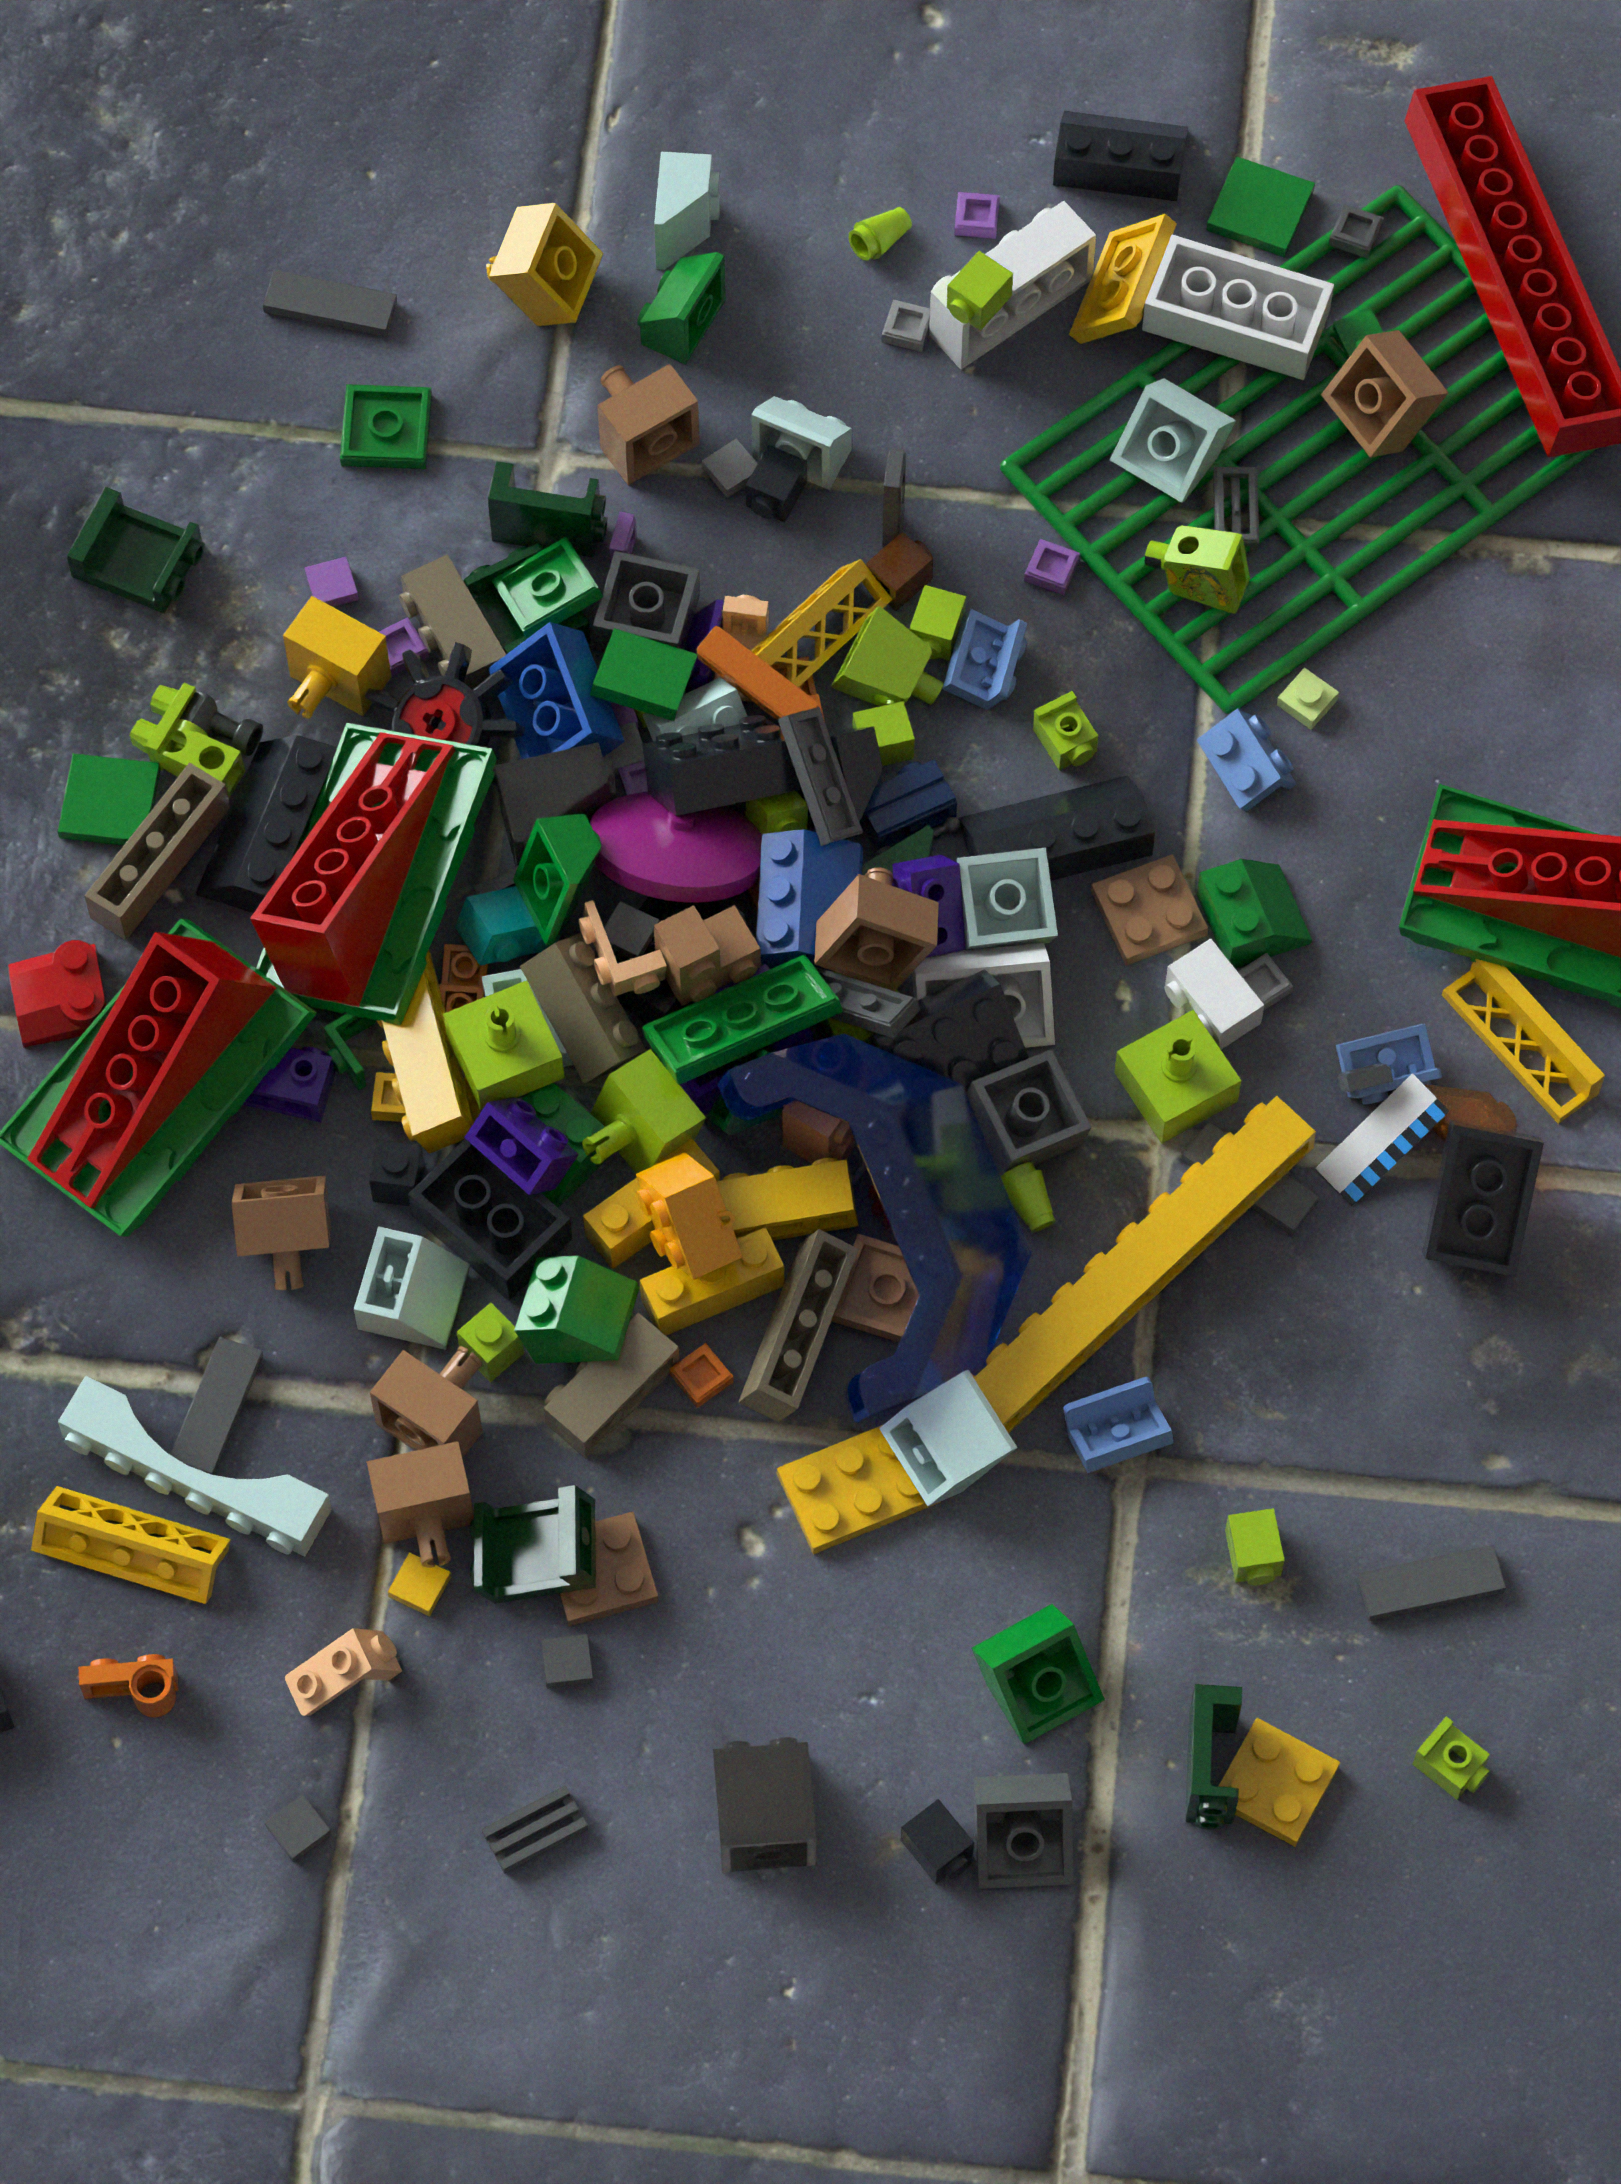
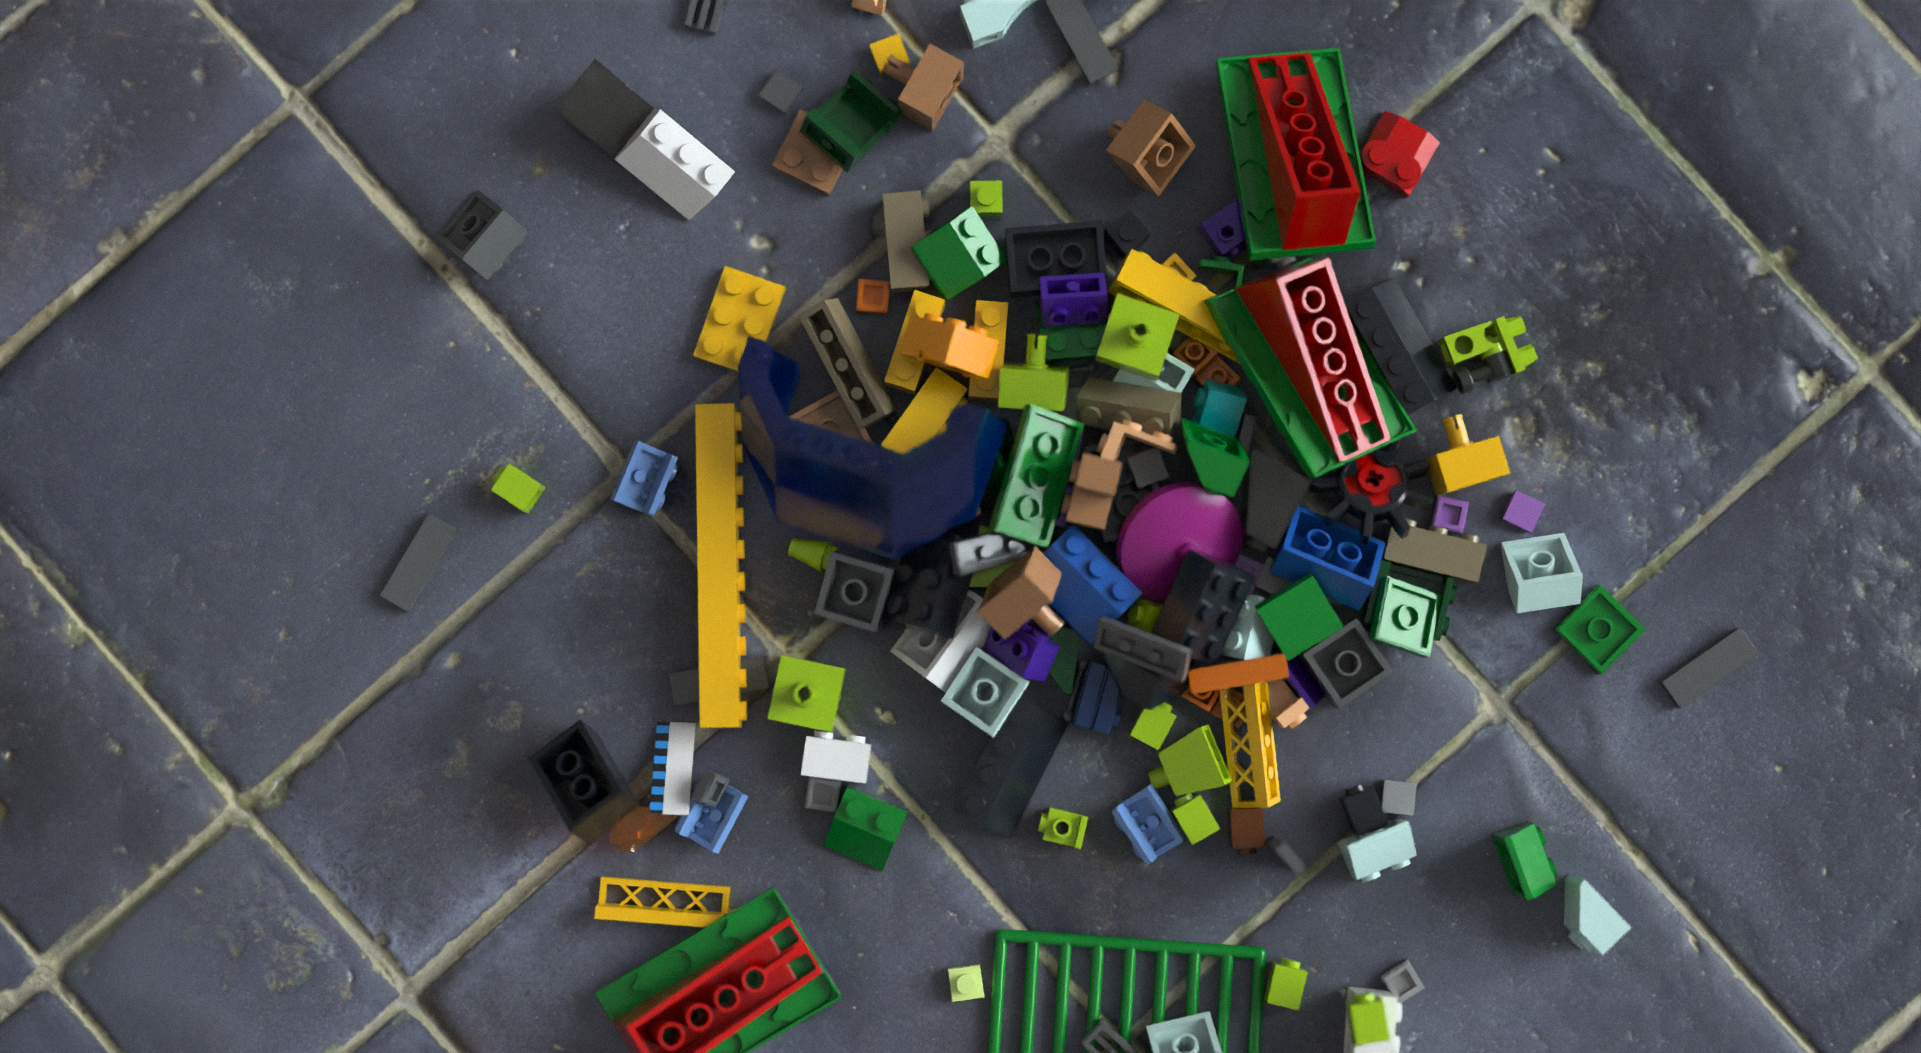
camera: 130 degrees right, 20 degrees up
green tile [57,753,161,845] -> none
dark green panel [67,486,205,614] -> none
dark tan brick [84,762,230,940] -> none
light aqua slope [354,1226,470,1350] -> none
medium nougat brick [370,1346,483,1458] -> none
yellow brick [486,203,603,326] -> none
dark green panel [488,461,608,557] -> none
medium nougat brick [597,364,700,485] -> none
medium lavender tile [609,512,637,566] -> none
lime cone [848,207,912,261] -> none
light aqua slope [879,1370,1017,1506] -> none
black brick [900,1799,974,1884] -> none
green slope [971,1604,1105,1745] -> none
medium lavender tile [1024,539,1080,595] -> none
medium nougat plate [1091,854,1208,966] -> none
lime torso [1144,525,1250,614] -> none
dark green panel [1185,1684,1243,1830] -> none
medium blue bracket [1196,708,1297,812] -> none
yellow plate [1218,1718,1340,1847] -> none
lime brick [1412,1716,1490,1800] -> none
none -> white slope [614,109,735,220]
none -> lime brick [1263,958,1308,1011]
none -> light aqua slope [1501,533,1583,613]

